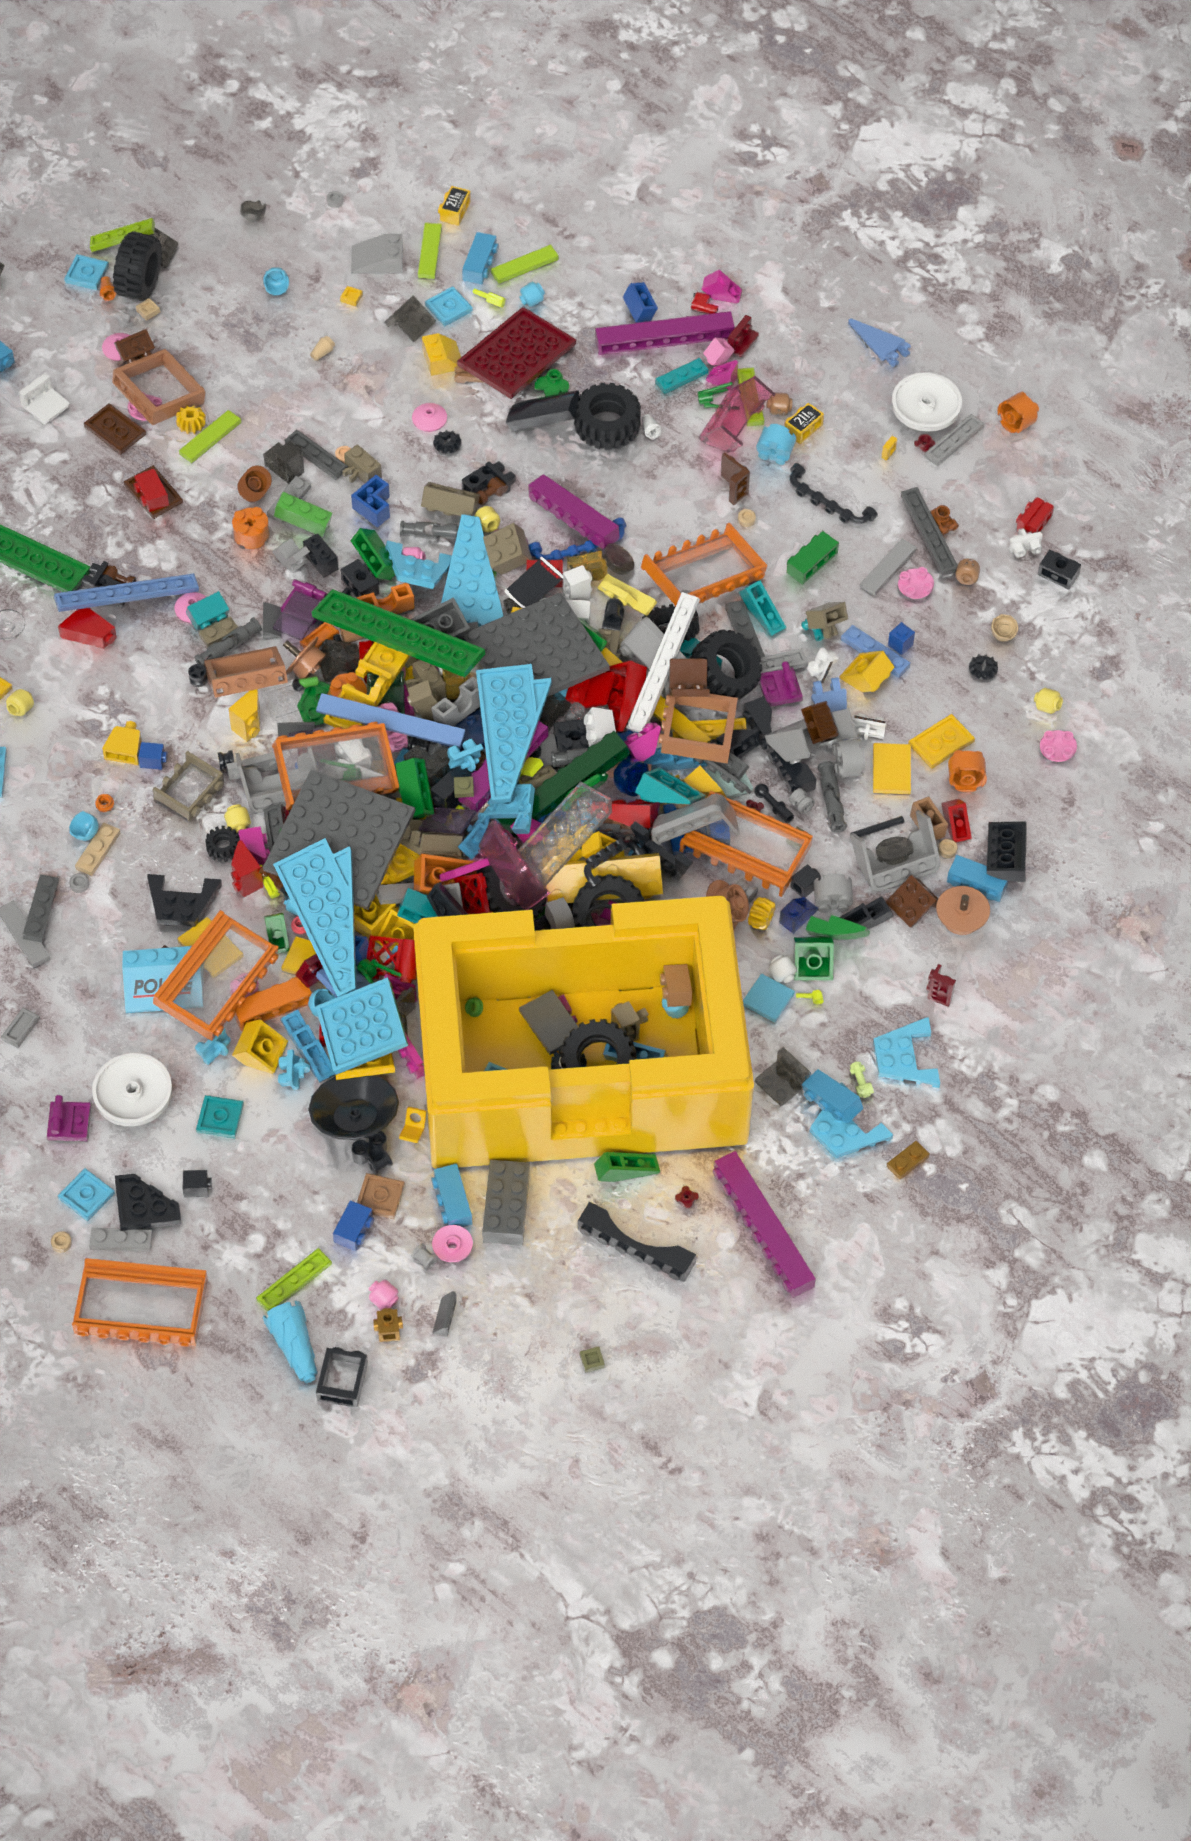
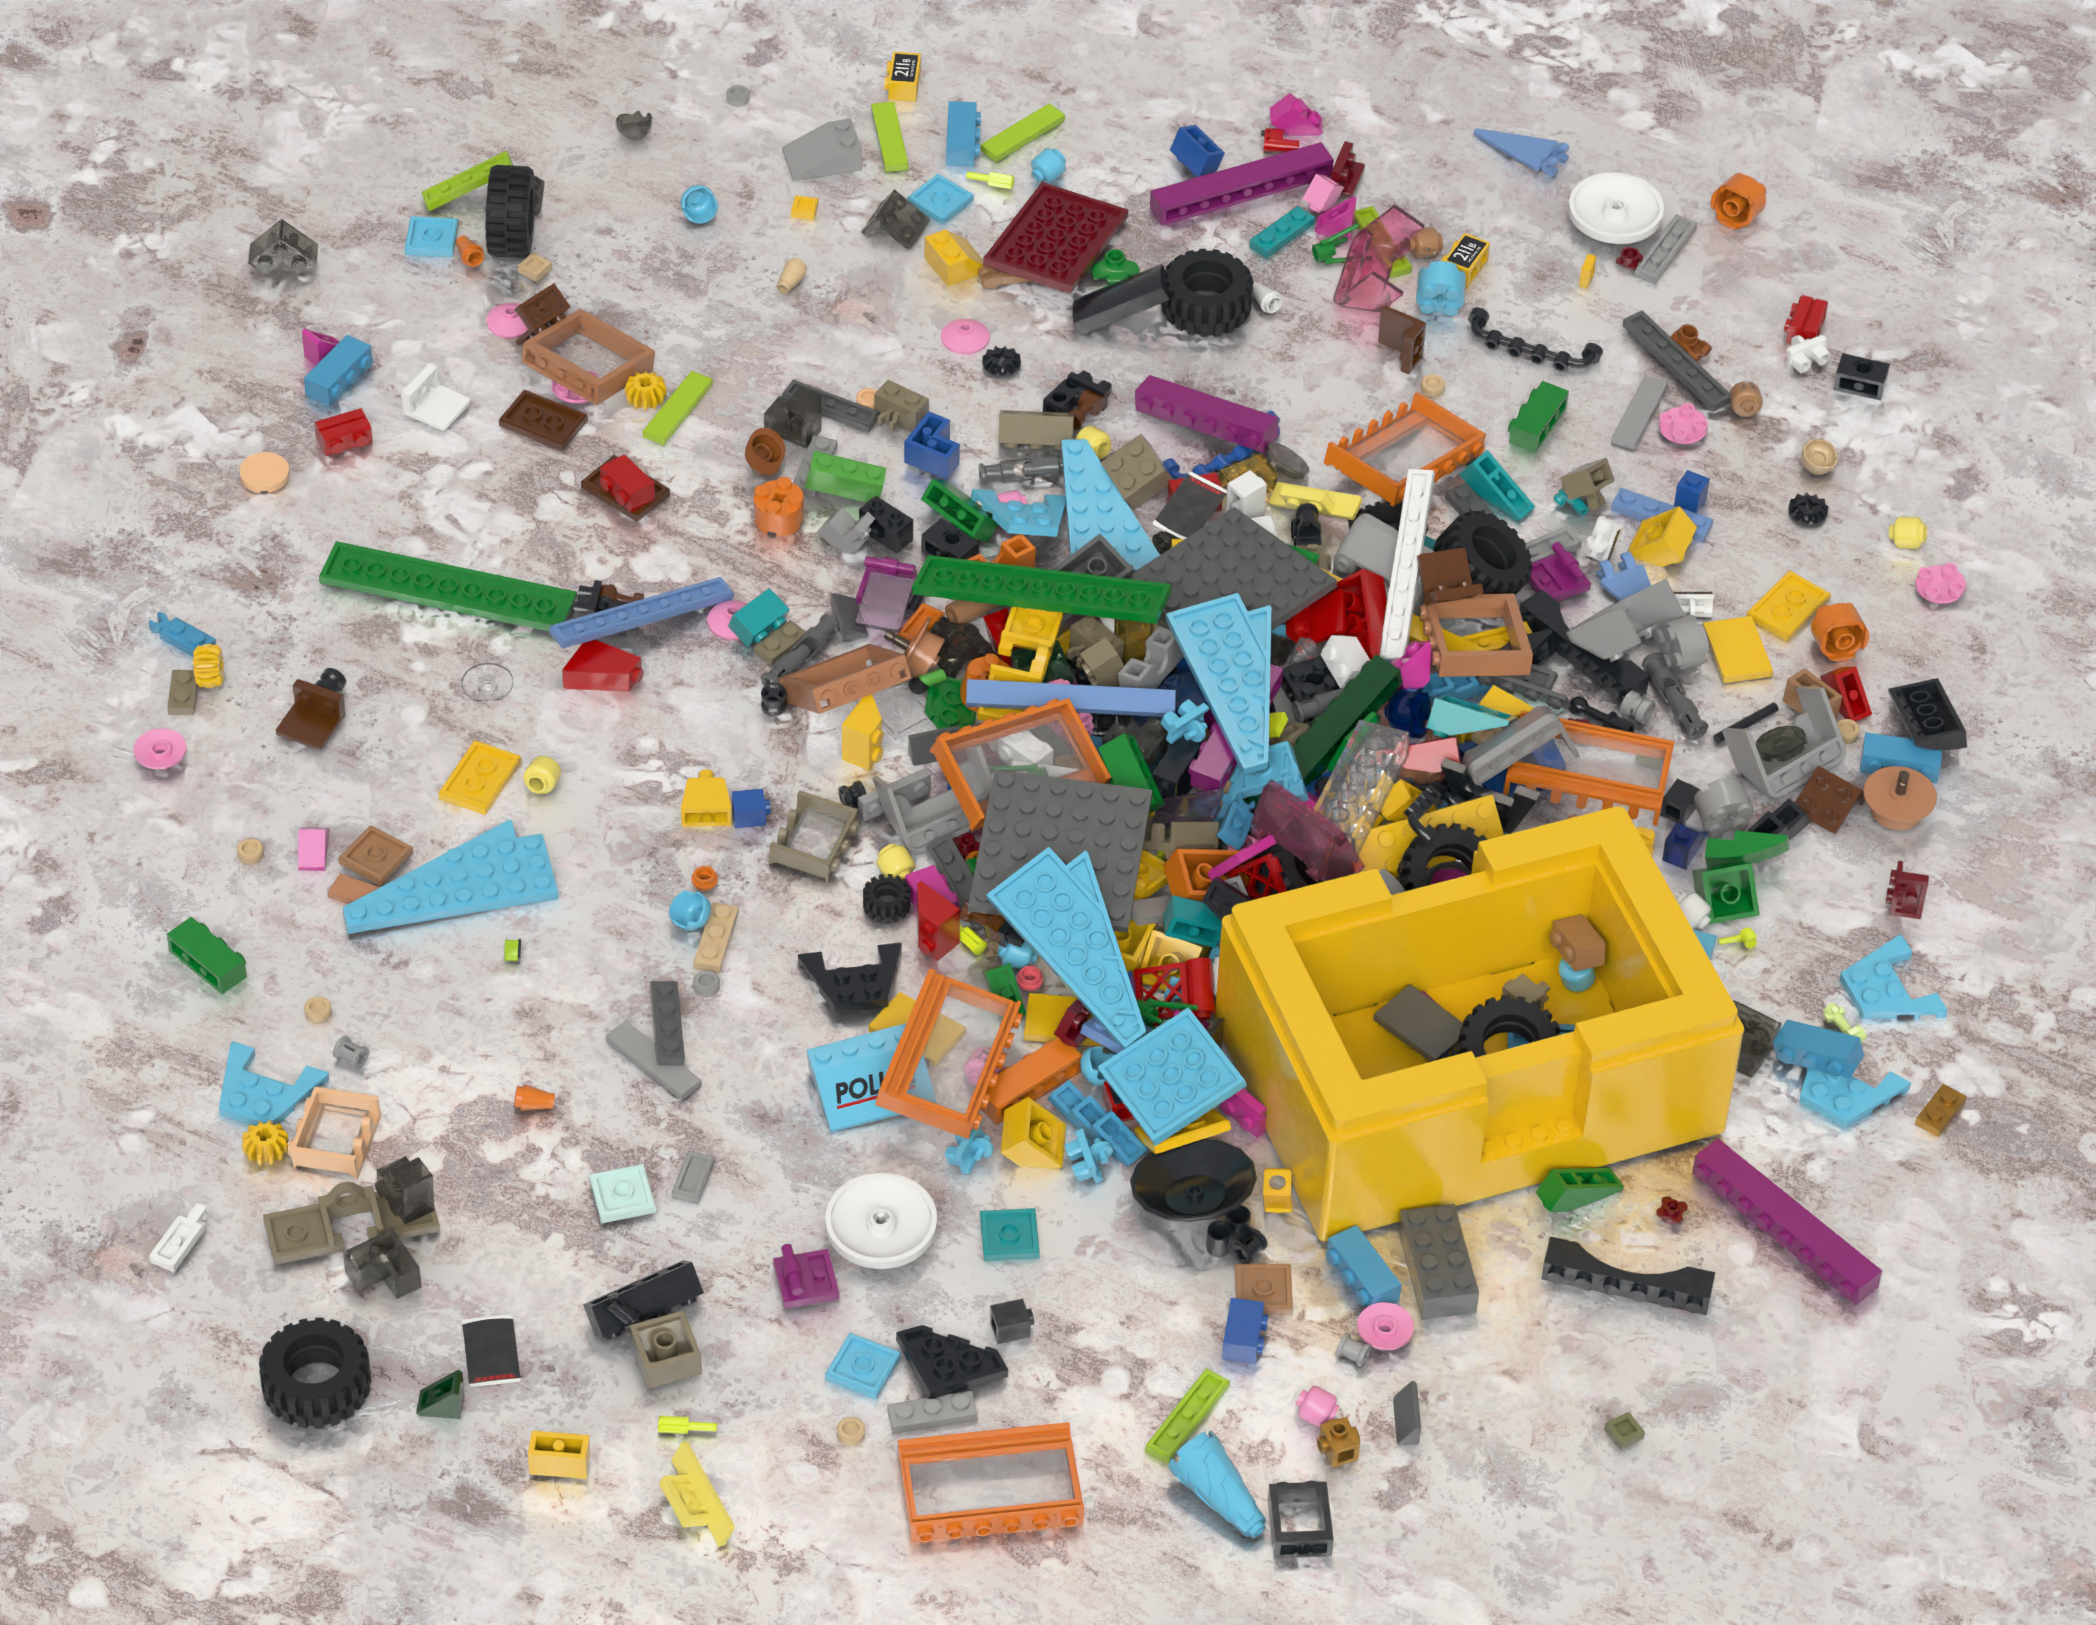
camera: 15 degrees left, 10 degrees down
olive plate [454,777,474,798] -> none
reddish brown brick [801,701,839,744] -> none

